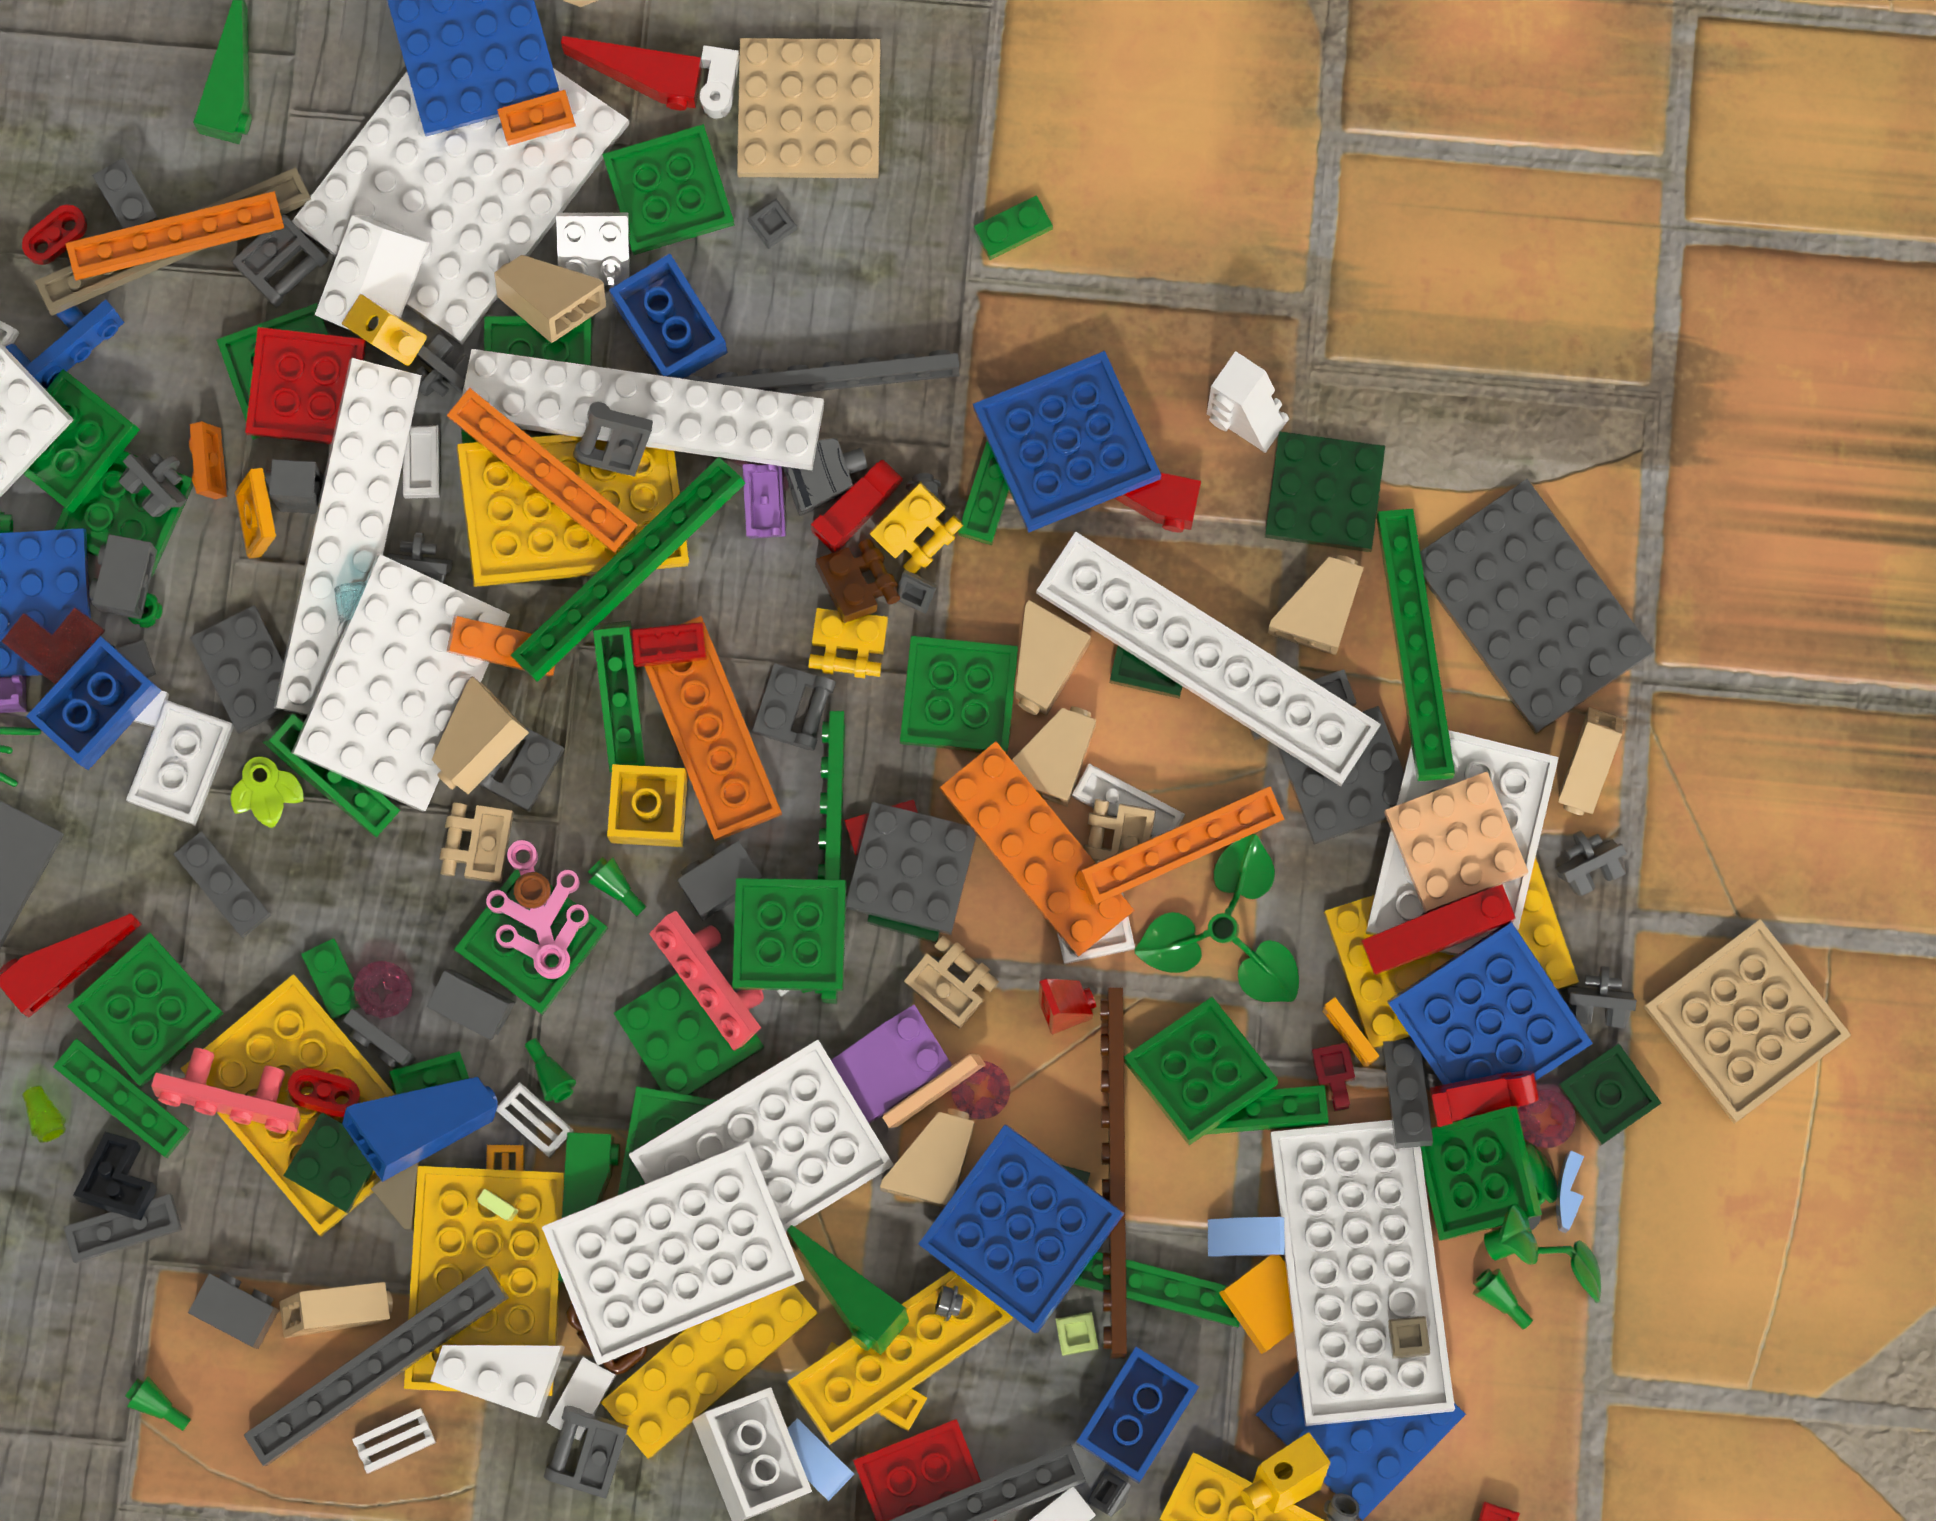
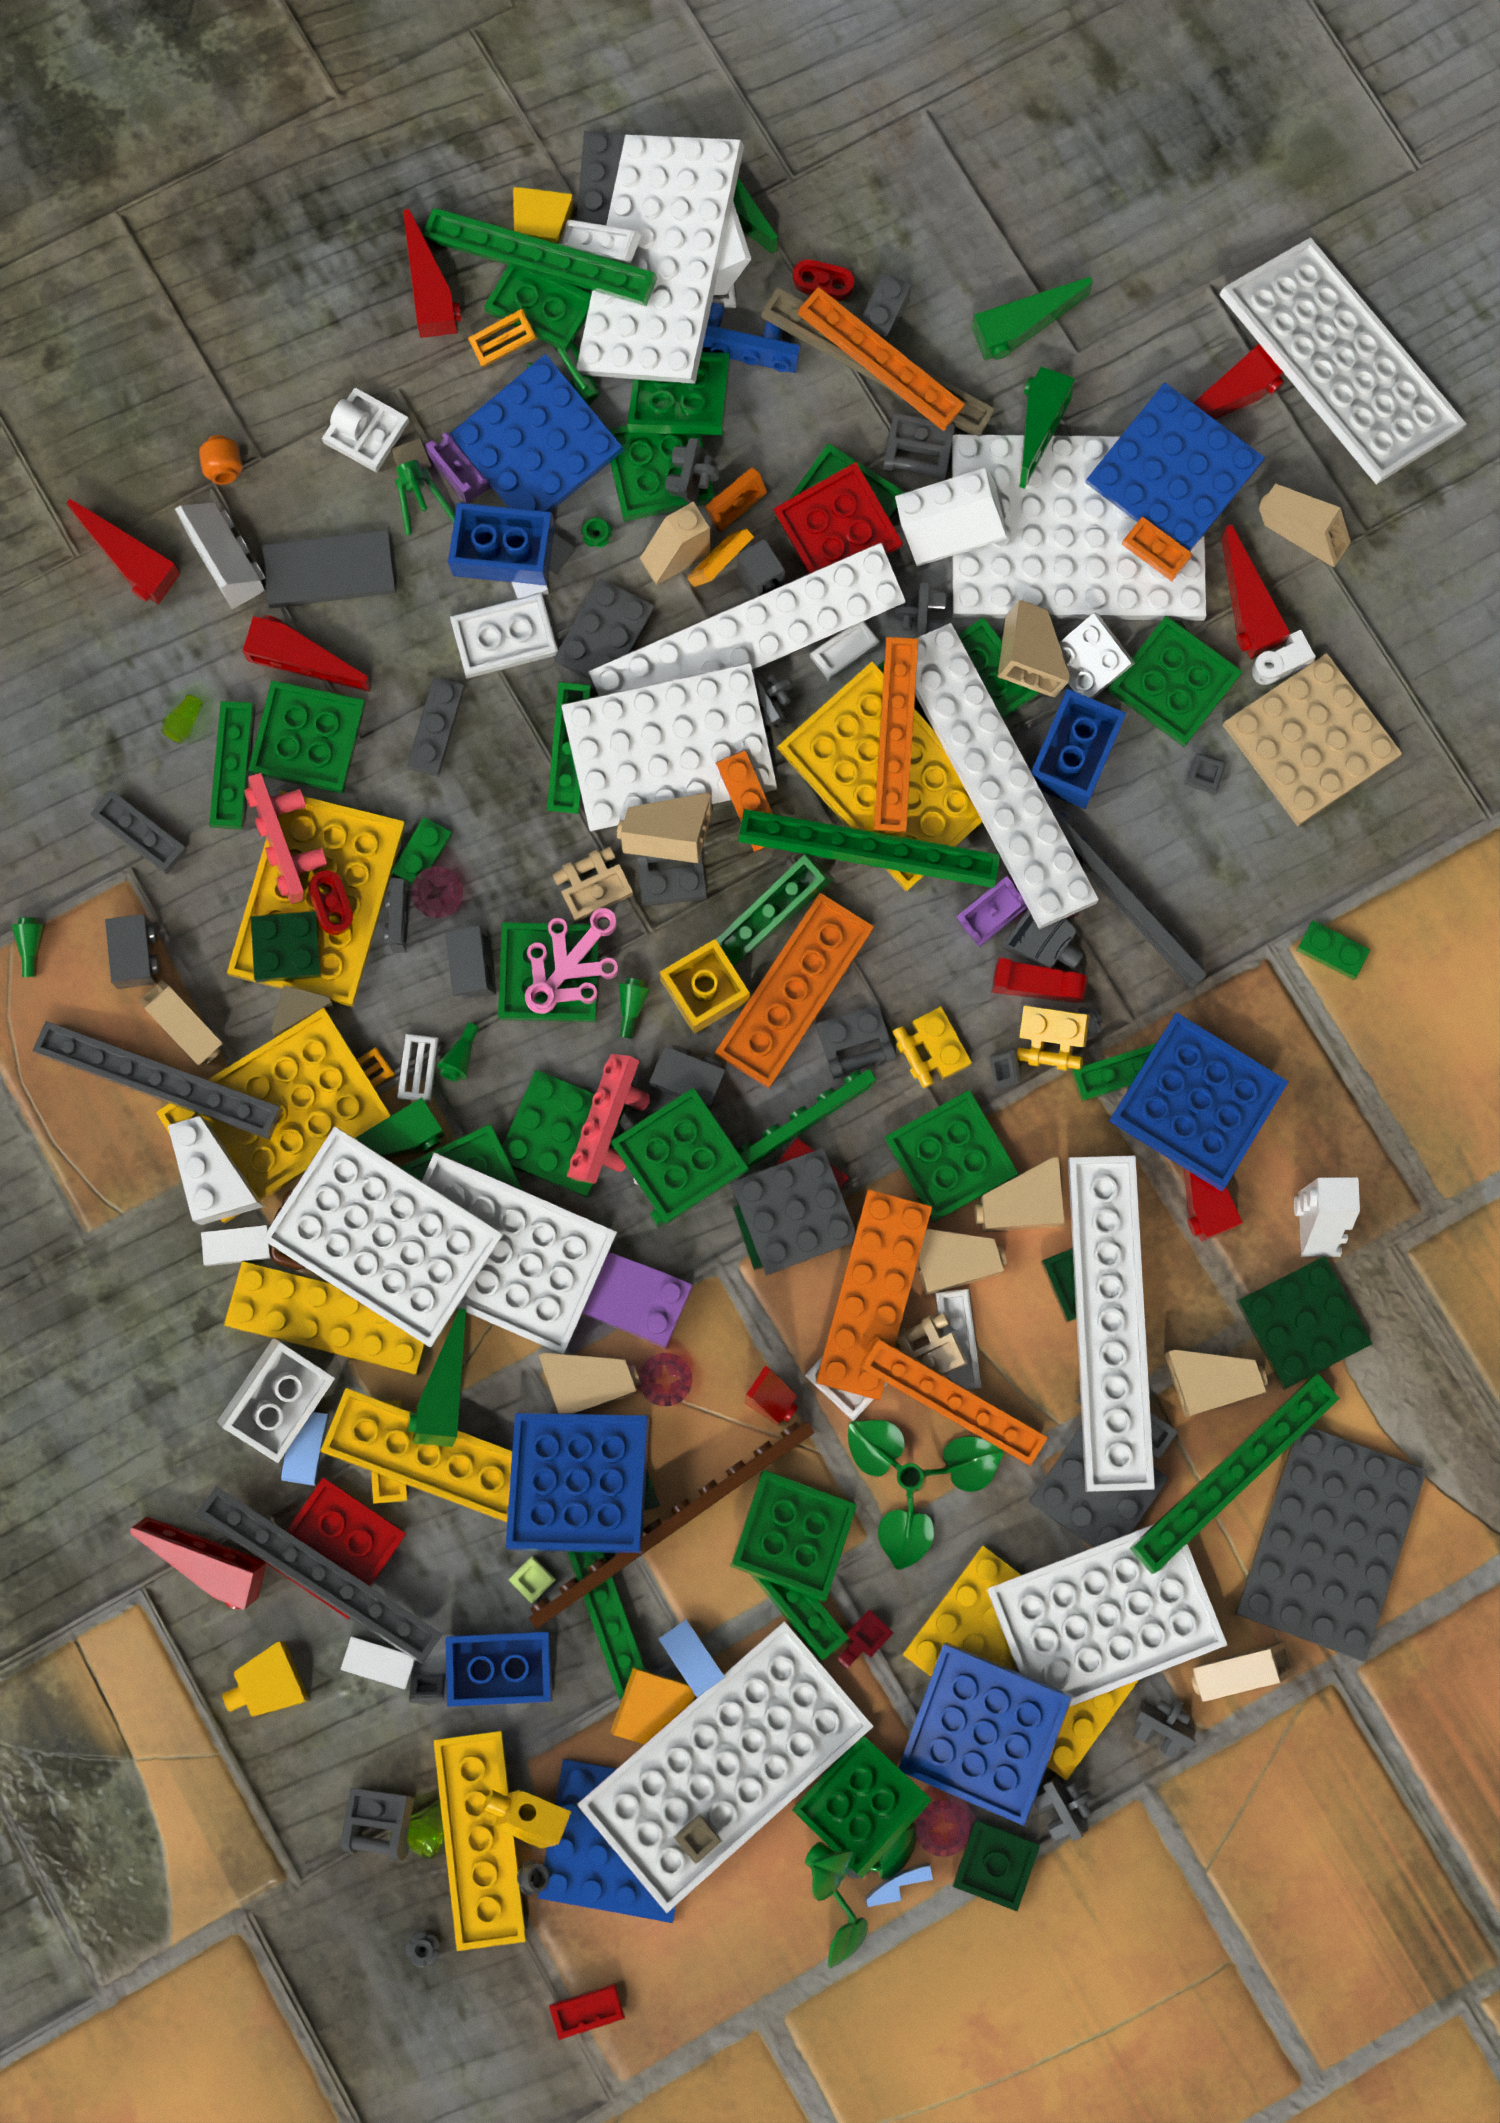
camera: 50 degrees right, 0 degrees up
clear red plate [1,607,105,684] -> none
black plate [73,1131,157,1221] -> none
dark grey brick [89,534,157,619] -> none
lime plate [230,756,304,828] -> none
clear light blue slope [334,581,367,623] -> none
yellow torso [341,294,427,366] -> none
blue slope [342,1077,498,1182] -> none
white tile [352,1408,436,1474] -> none
green plate [389,1051,469,1095] -> none
yellowish green tile [477,1189,519,1221] -> none
dark orange plate [514,872,551,909] -> none
dark grey plate [544,1406,629,1499] -> none
dark grey plate [573,402,653,477] -> none
red plate [631,622,707,667] -> none
reddish brown plate [815,539,900,623] -> none
light nougat tile [882,1054,986,1128] -> none
tan plate [904,935,1000,1029] -> none
dark grey plate [935,1285,963,1321] -> none
light orange tile [1322,997,1379,1068] -> none
red slope [1361,884,1516,975] -> none
dark grey plate [1382,1039,1433,1149] -> none
light nougat plate [1384,771,1529,913] -> none
red leg [1430,1071,1539,1127] -> none
green cone [1473,1269,1533,1330] -> none
tan plate [1644,919,1851,1124] -> none
none -> tan slope [640,501,710,586]
none -> green slope [1019,366,1075,489]

